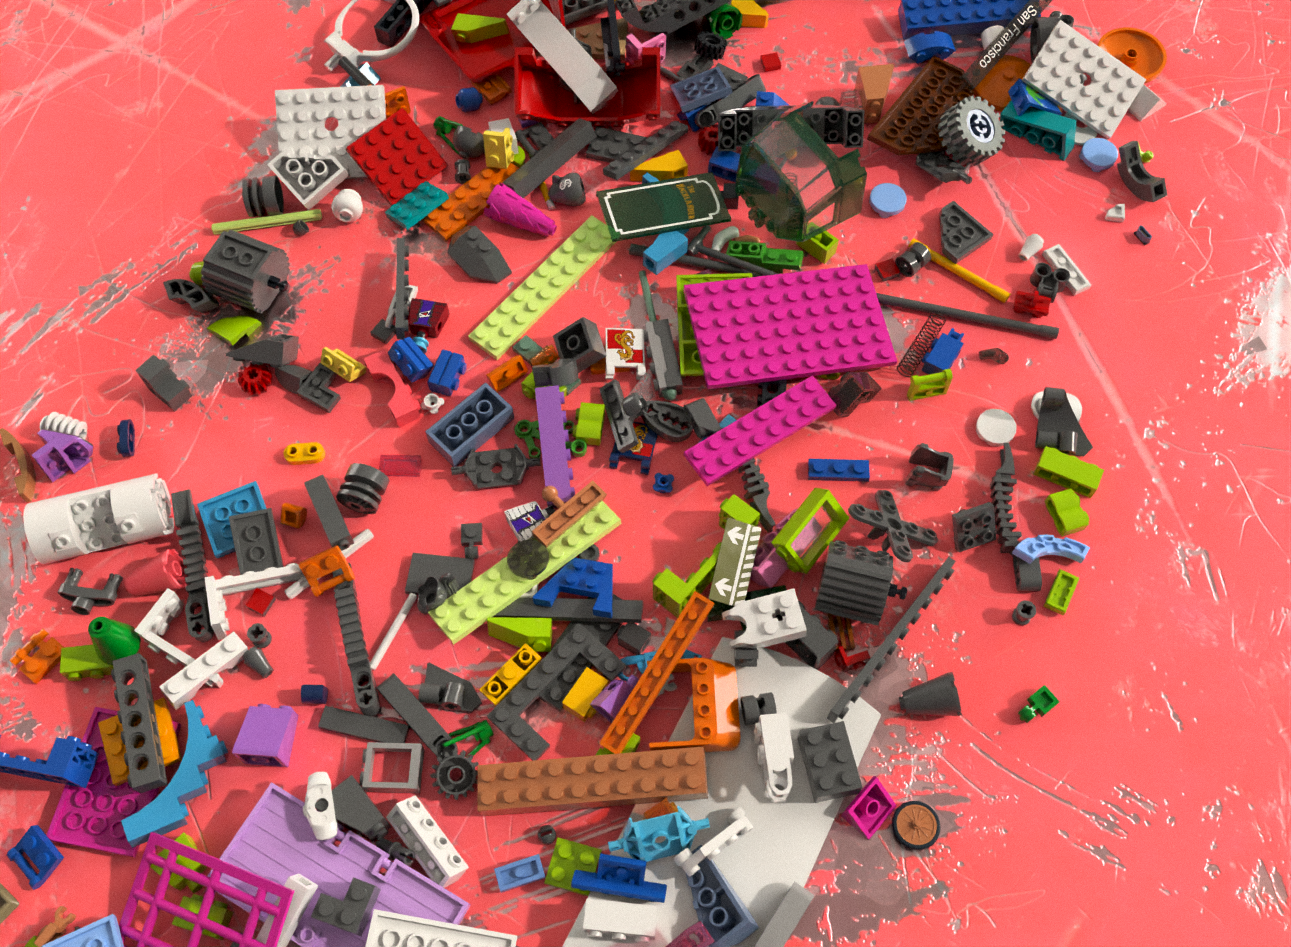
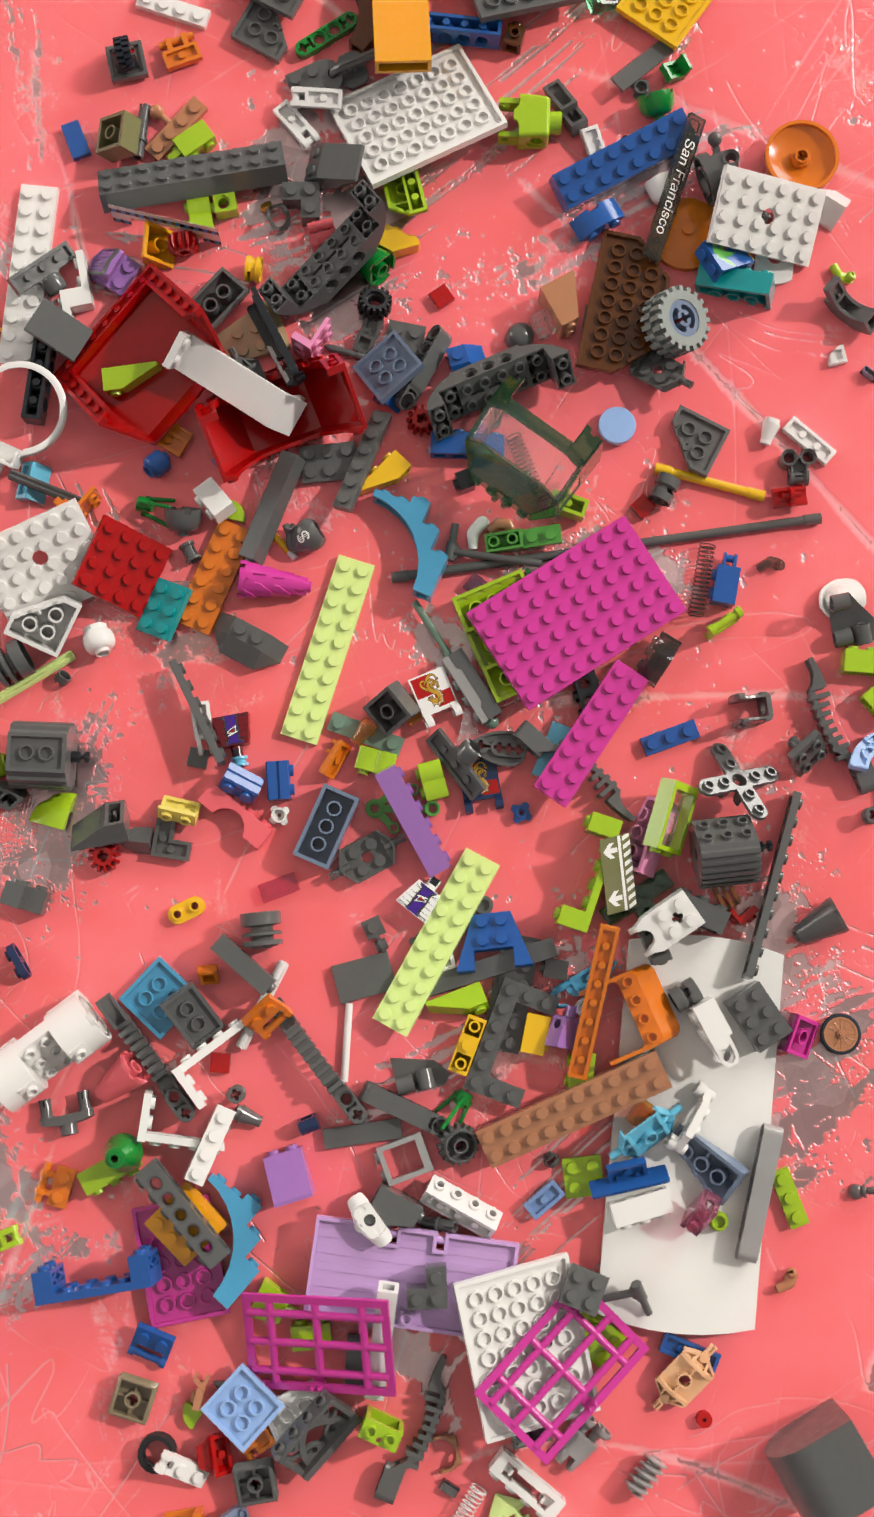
camera: 25 degrees left, 20 degrees up
dark grey hair [417,573,459,615] -> none
light yellow bracket [483,128,514,169] -> none
clear smoke plate [507,540,550,580] -> none
dark grey plate [515,122,554,159] -> none
dark grey brick [532,358,579,387] -> none
nougat plate [532,480,607,548] -> none
clear green piece [596,172,731,242] -> none
white tile [976,409,1016,447] -> none
light blue tile [1079,138,1118,172] -> none

